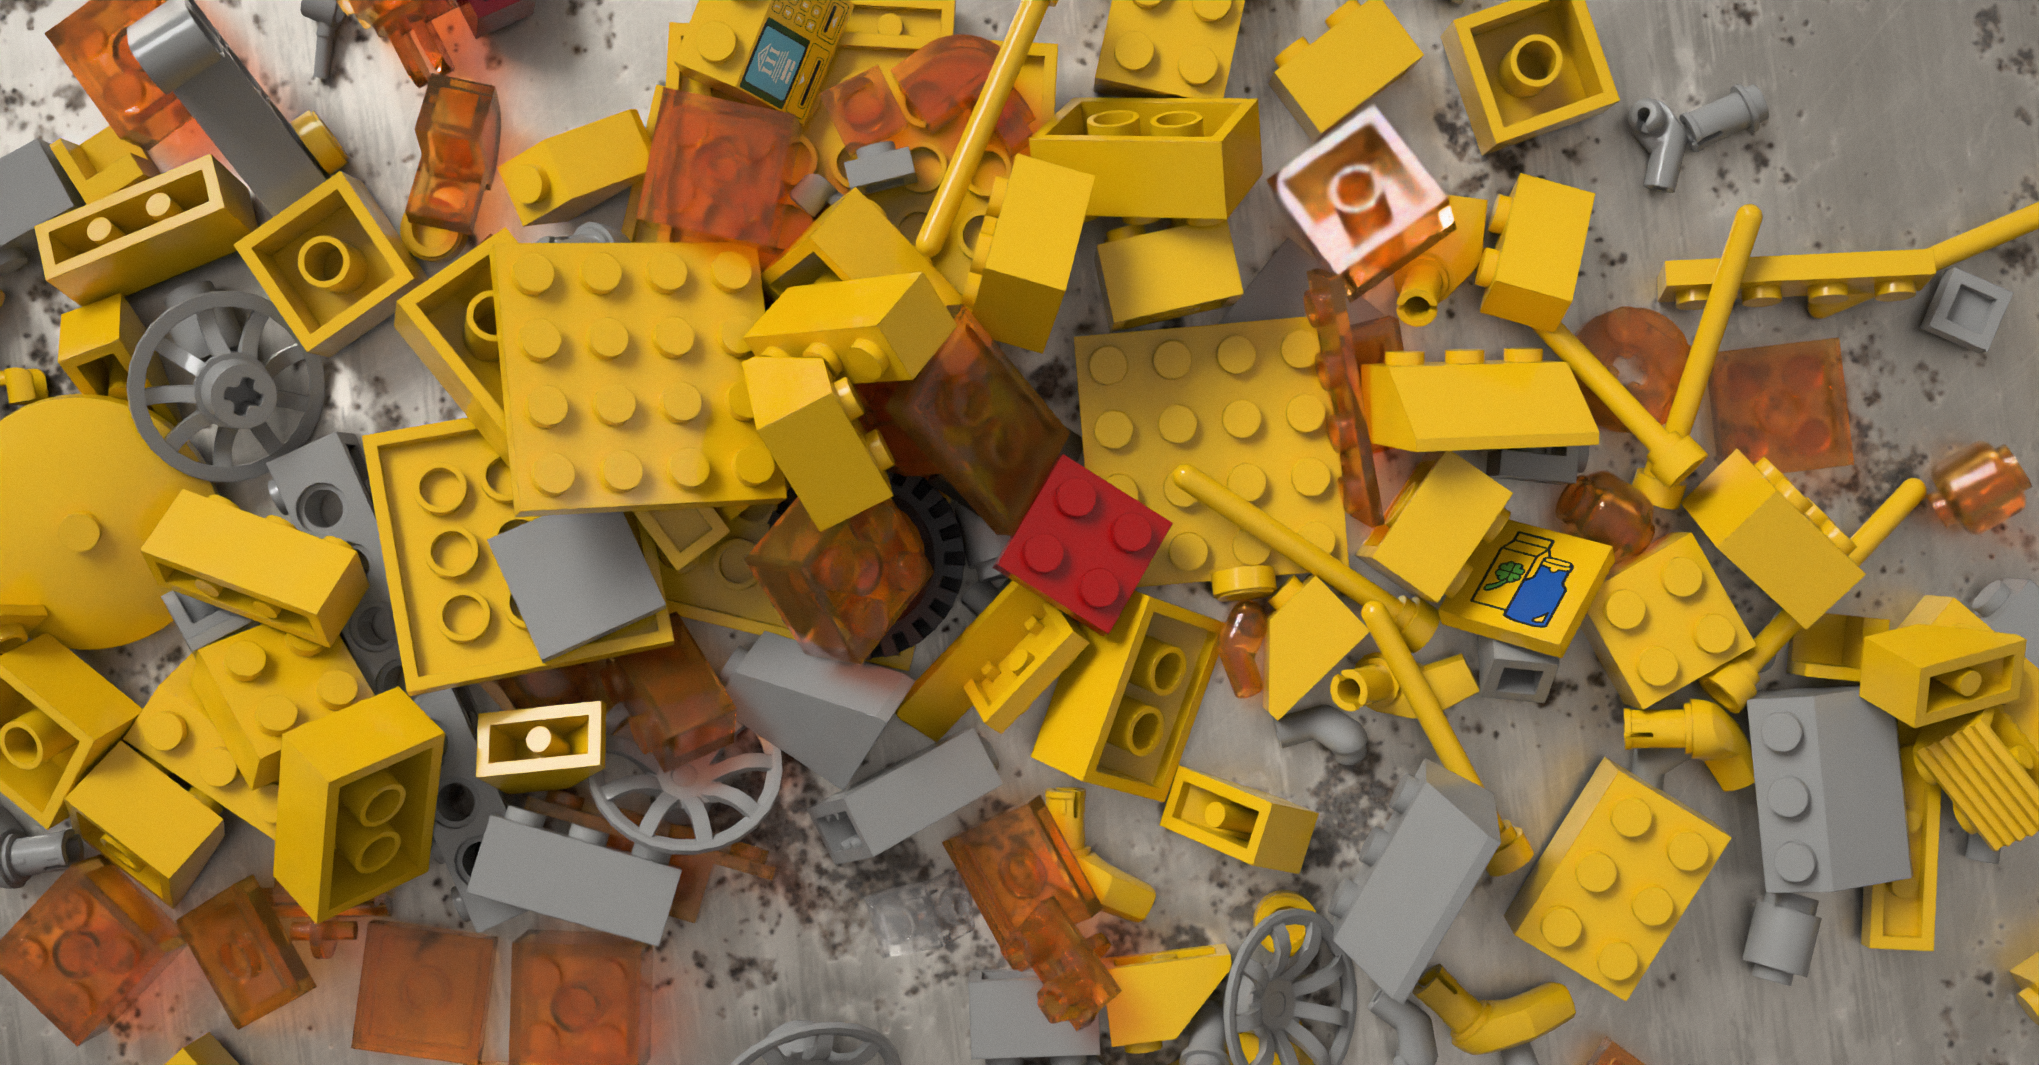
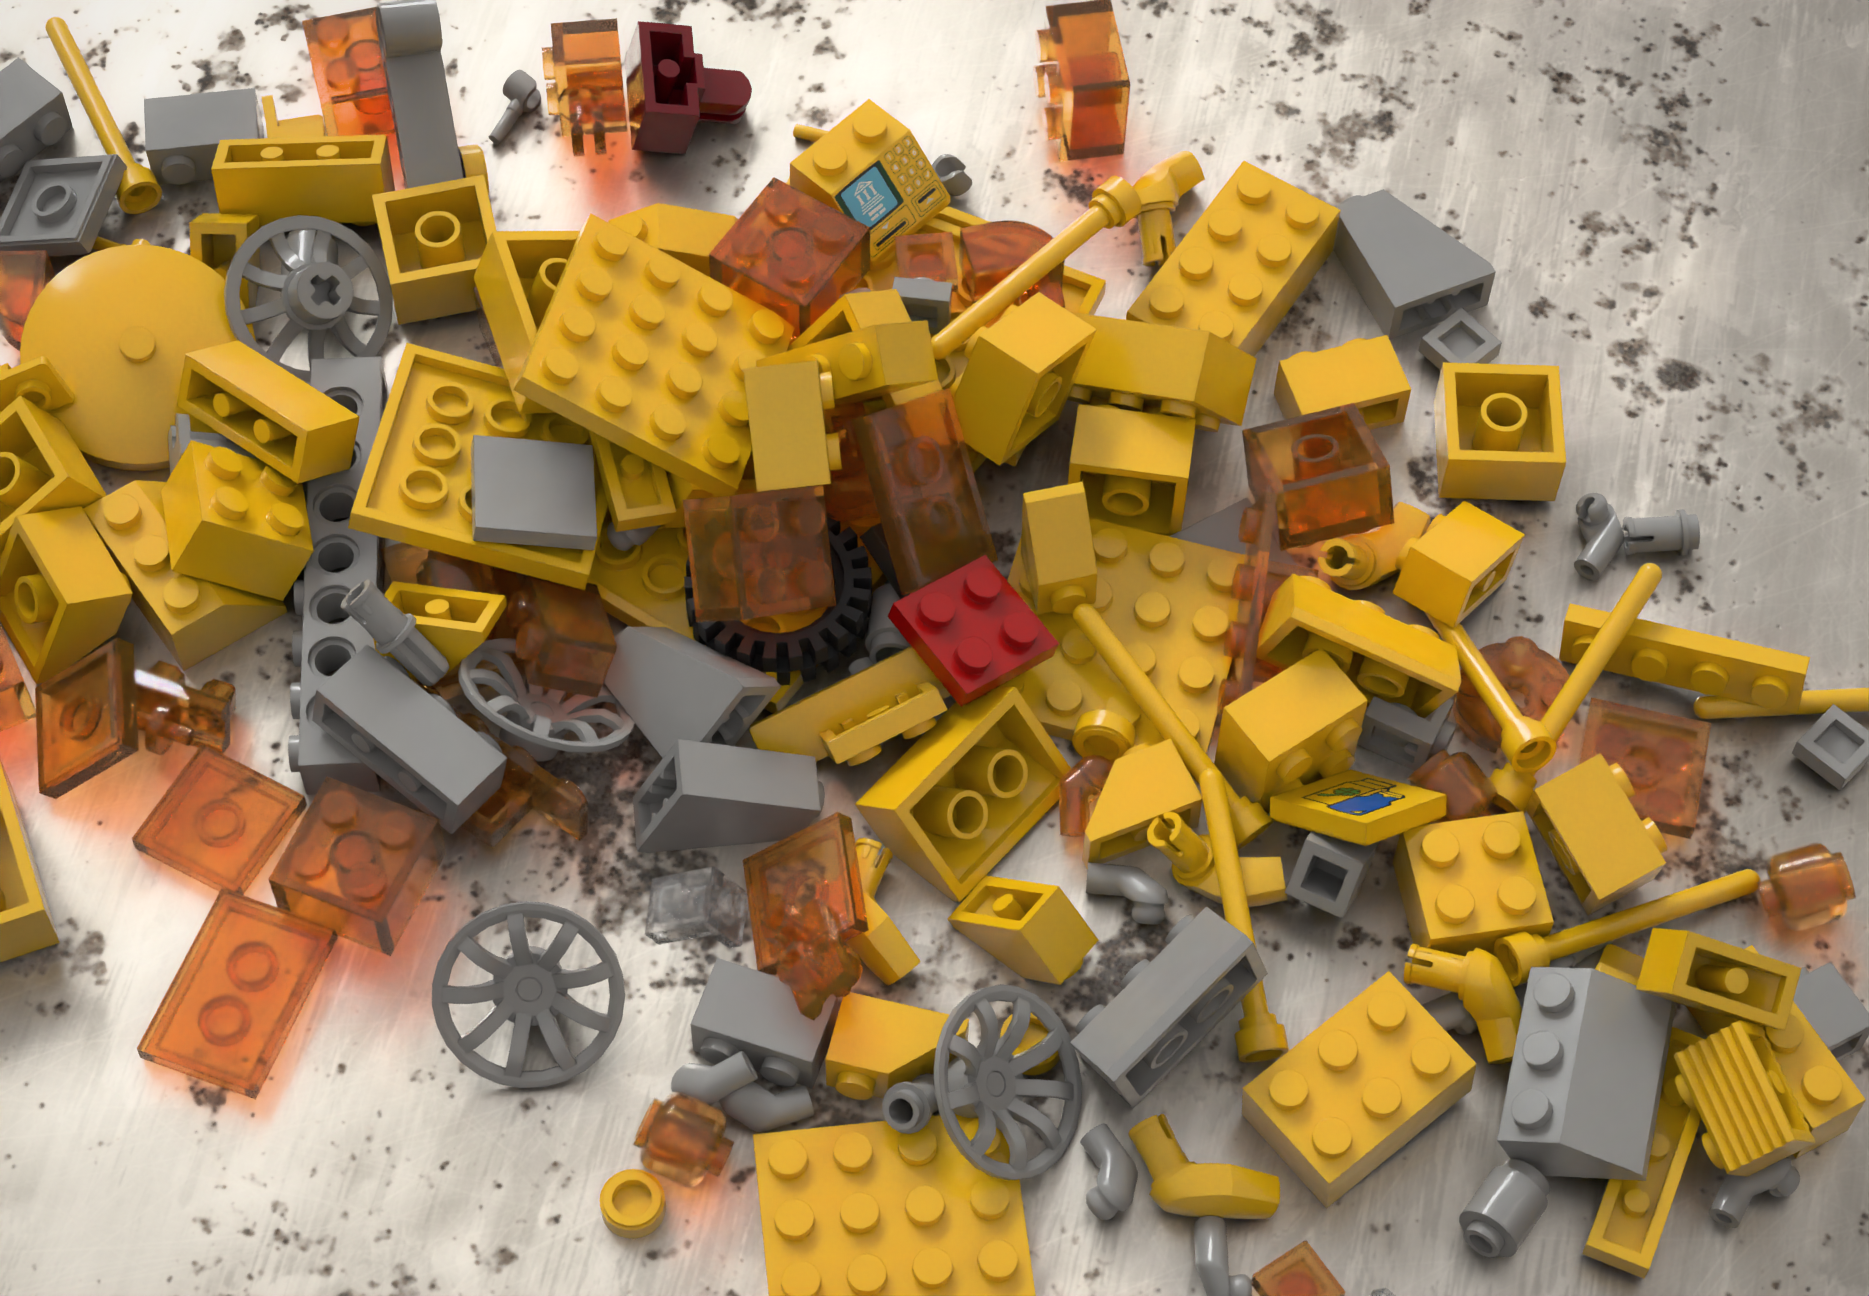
camera: 25 degrees right, 30 degrees down
yellow brick [273,686,445,924] -> none
clear orange brick [405,73,501,235] -> none
none -> light grey axle [341,579,449,687]
none -> yellow slope [1021,482,1098,615]

